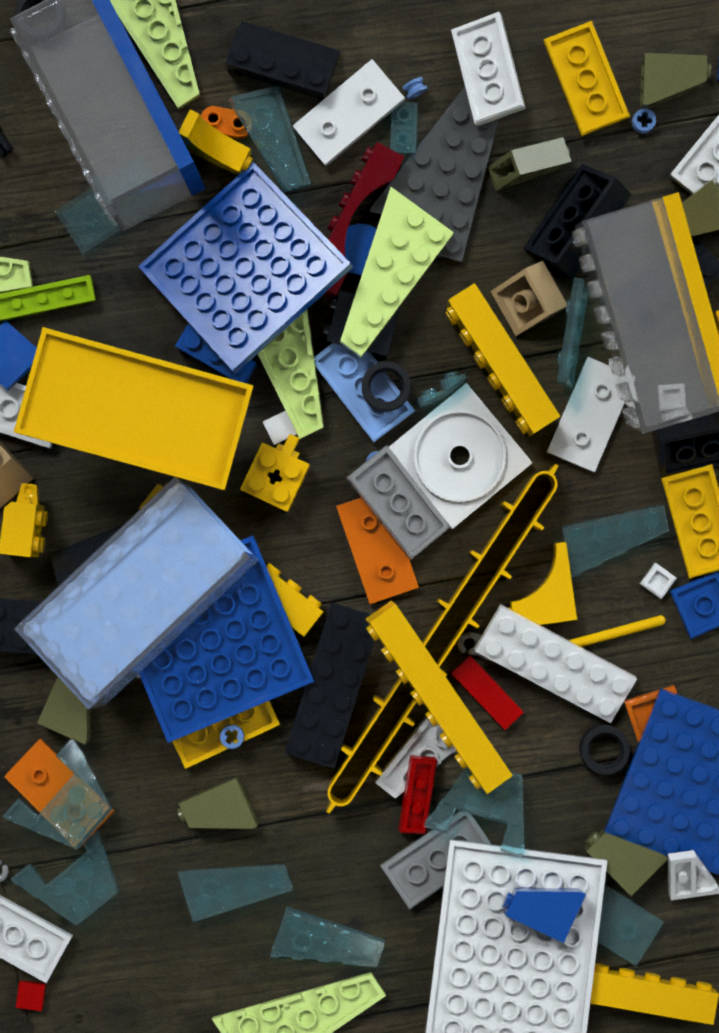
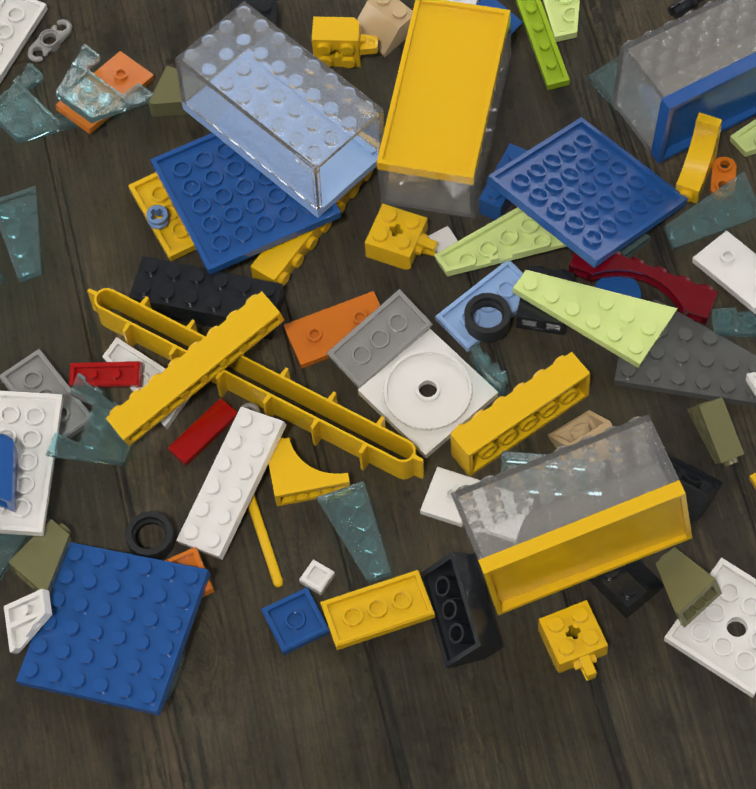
camera: 90 degrees right, 25 degrees down
olive slope [177,776,259,829] -> none

